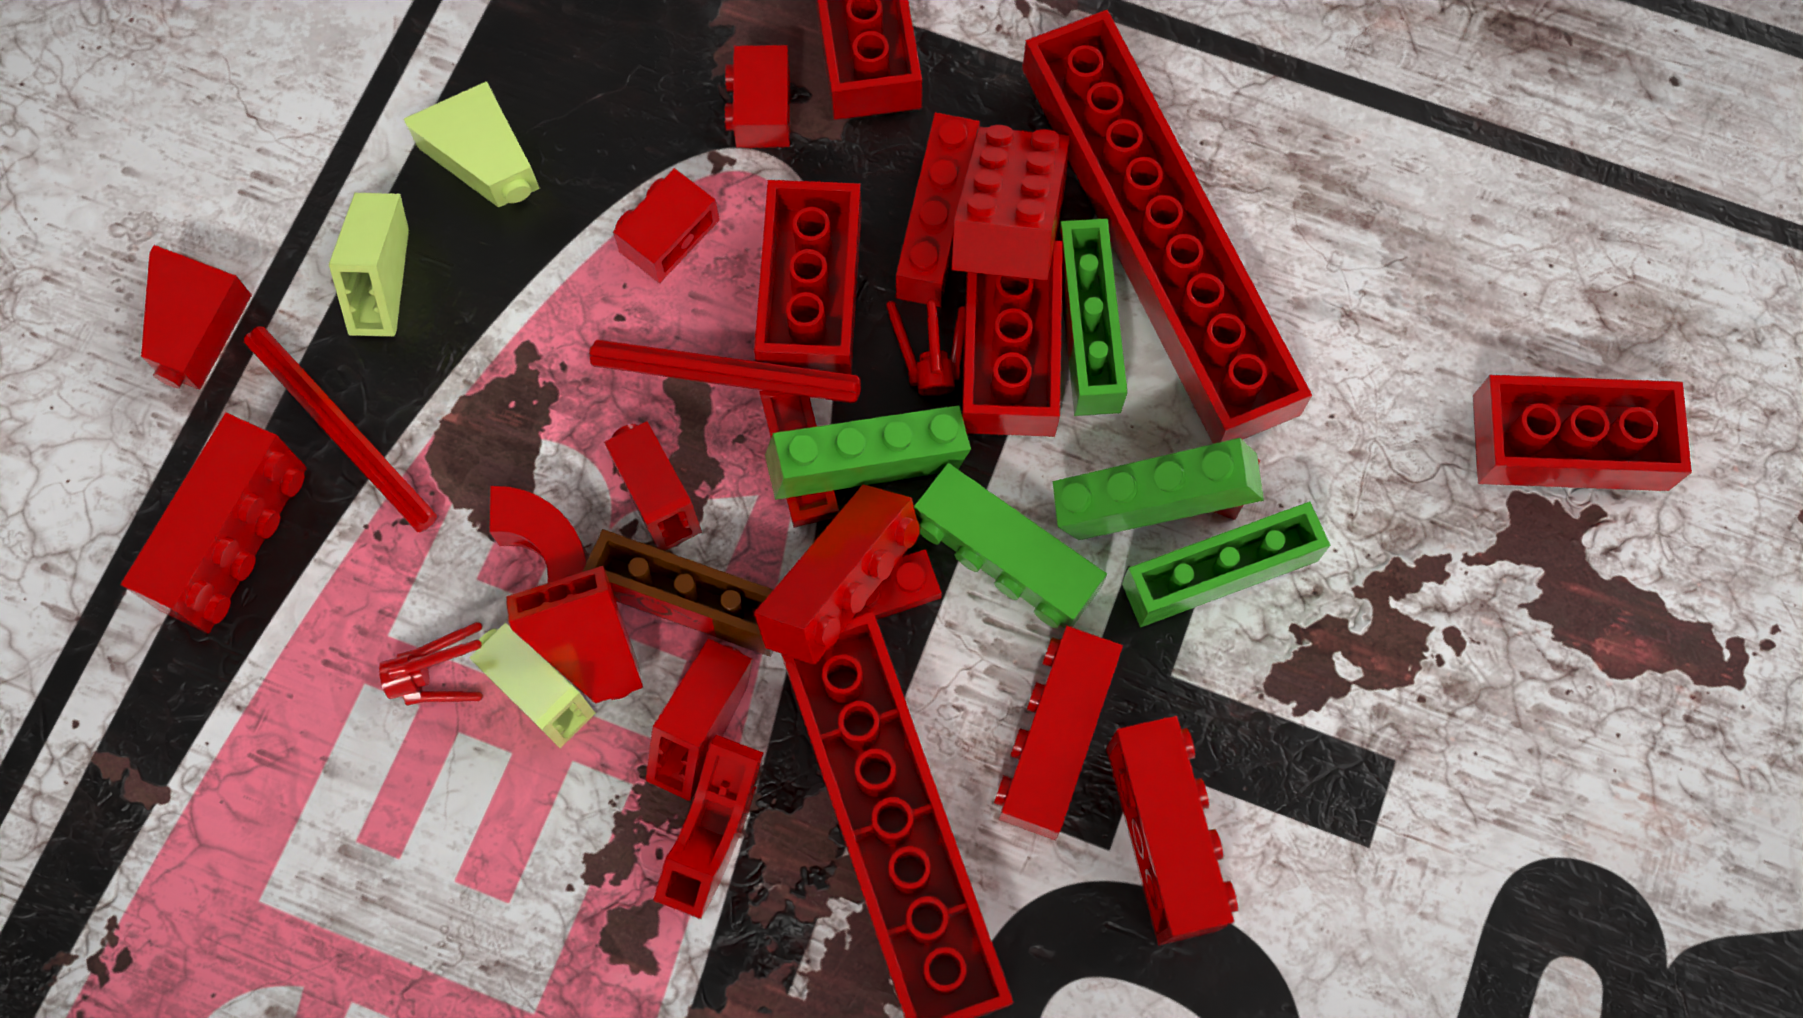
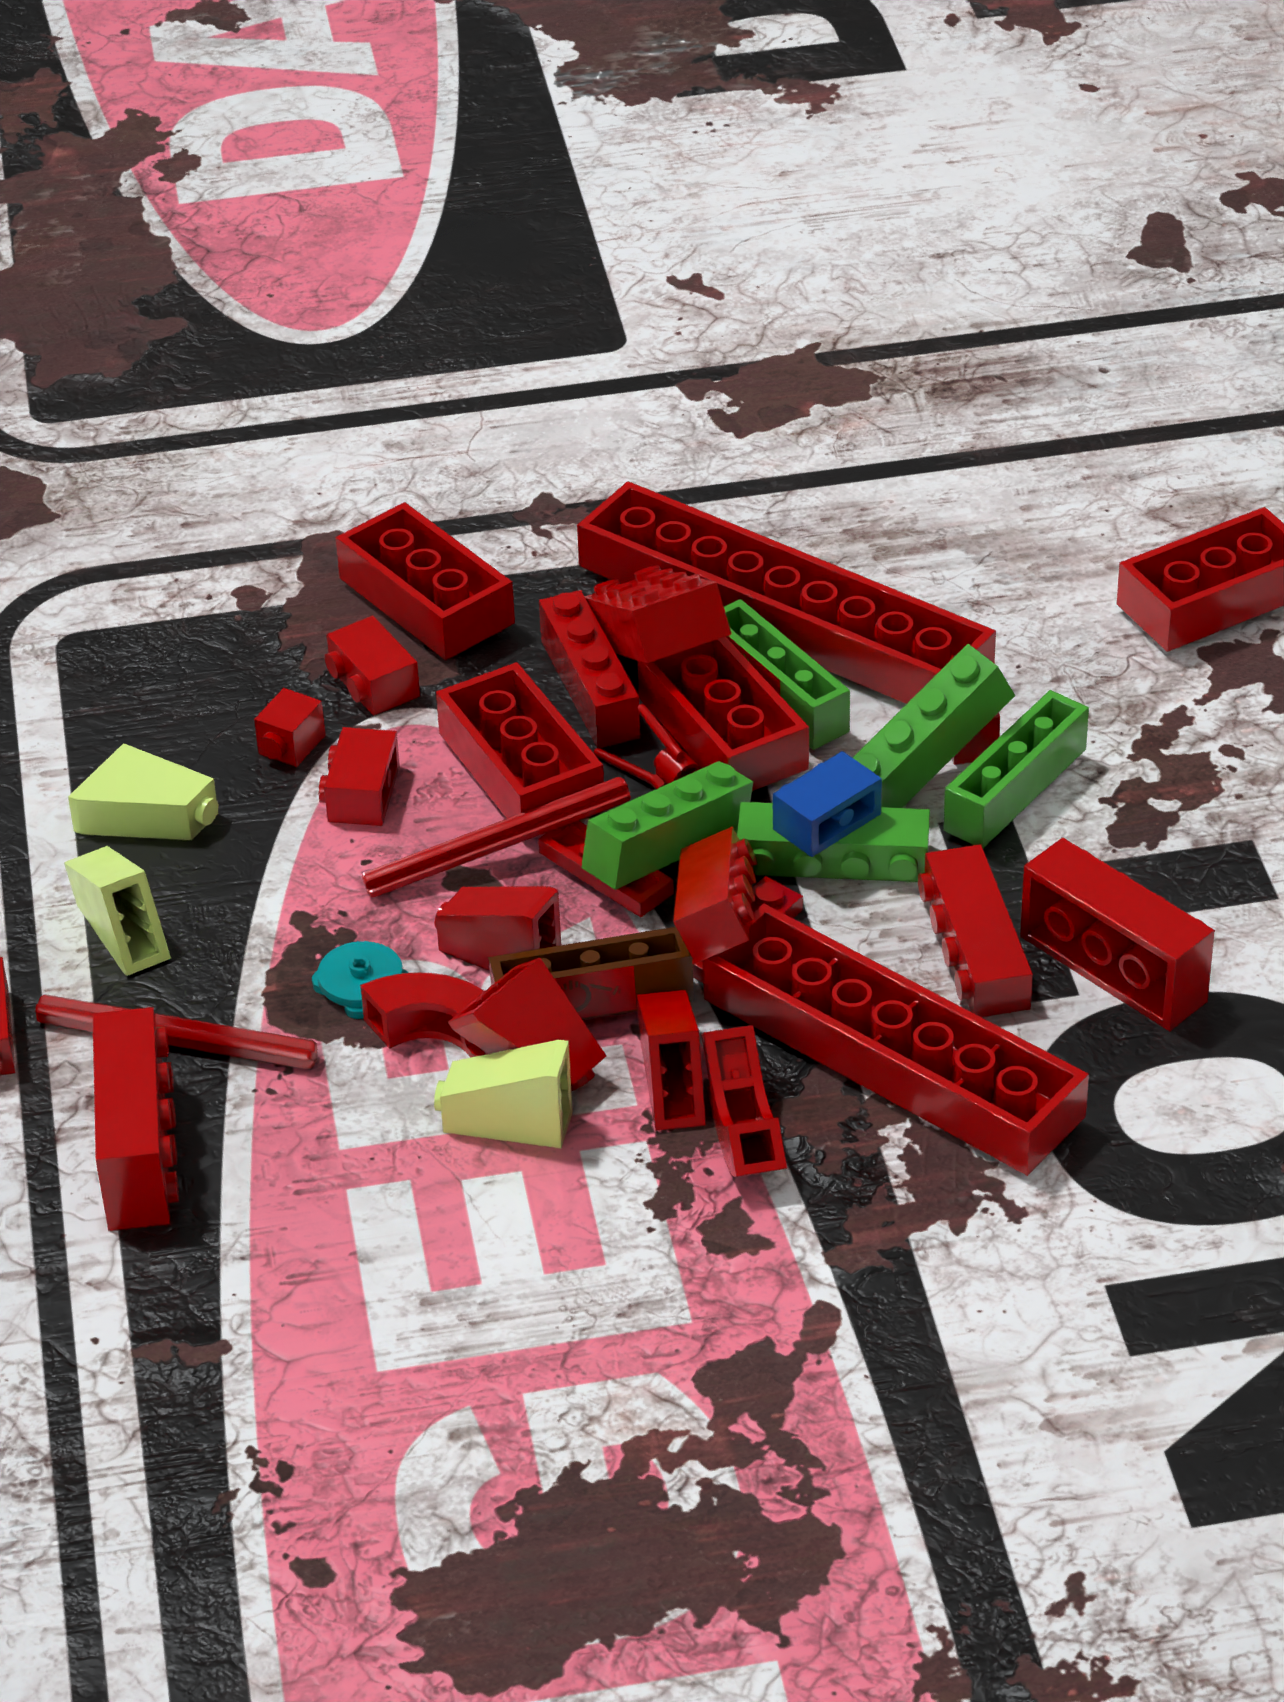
camera: 30 degrees left, 30 degrees down
red plant [379,622,483,706] -> none
none -> red brick [254,688,326,767]
none -> teal piece [312,941,408,1019]
none -> blue brick [773,751,882,857]

